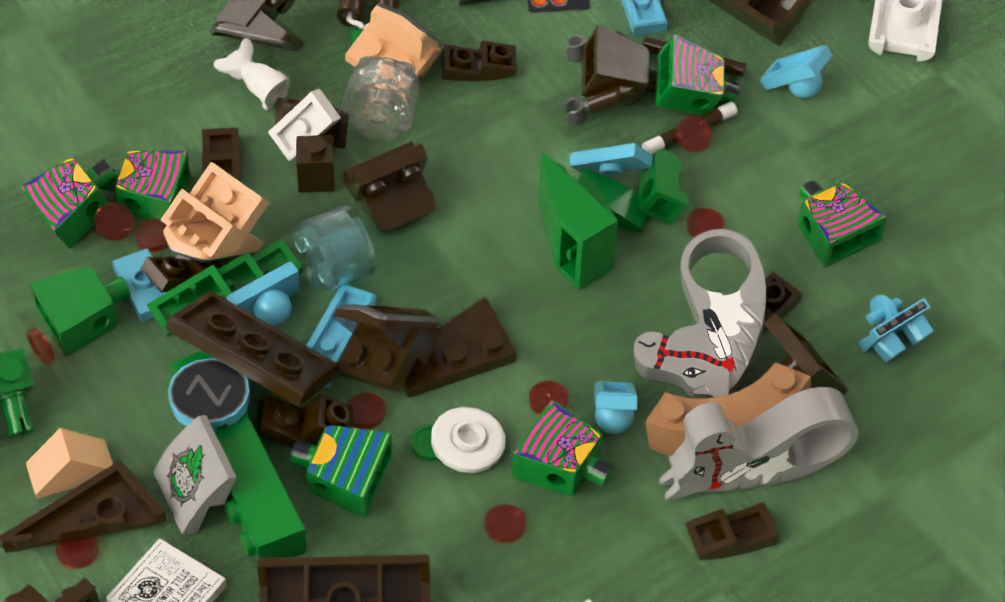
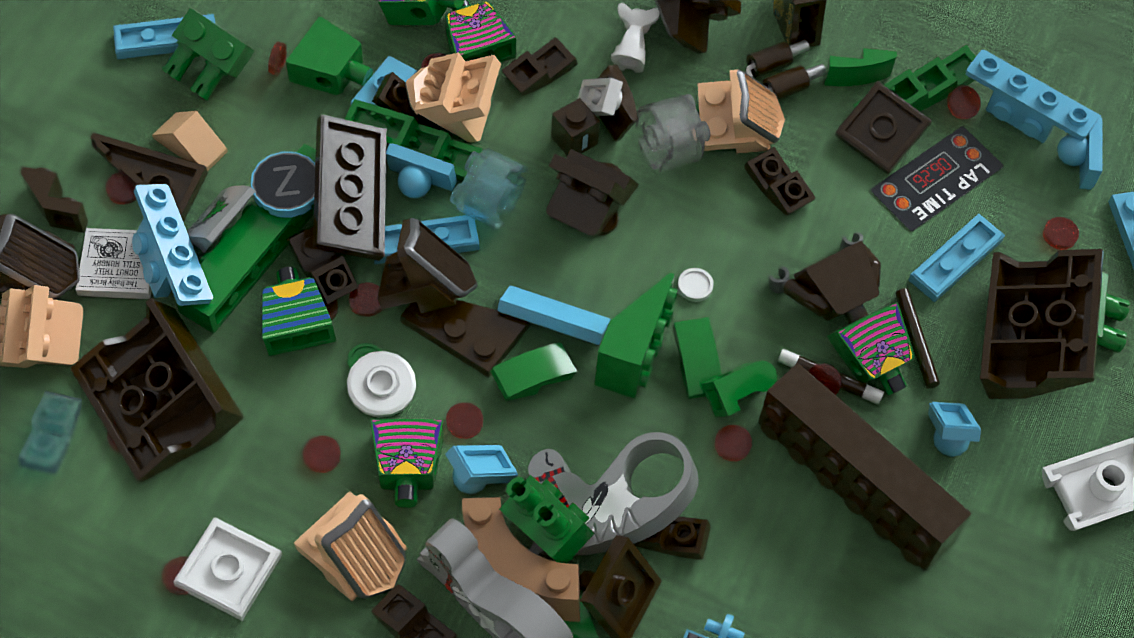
camera: 55 degrees right, 10 degrees up
clear red piece [95,202,133,240] -> none
medium azure plate [570,143,653,177] -> none
green torso [798,180,887,268] -> none
none -> medium azure bracket [132,184,213,306]
none -> light nougat piece [294,491,407,601]
none -> green slope [490,342,577,401]
none -> medium azure tile [497,285,611,345]
none -> green brick [499,474,595,564]
none -> white piece [678,268,714,302]
none -> dark brown brick [758,363,972,572]

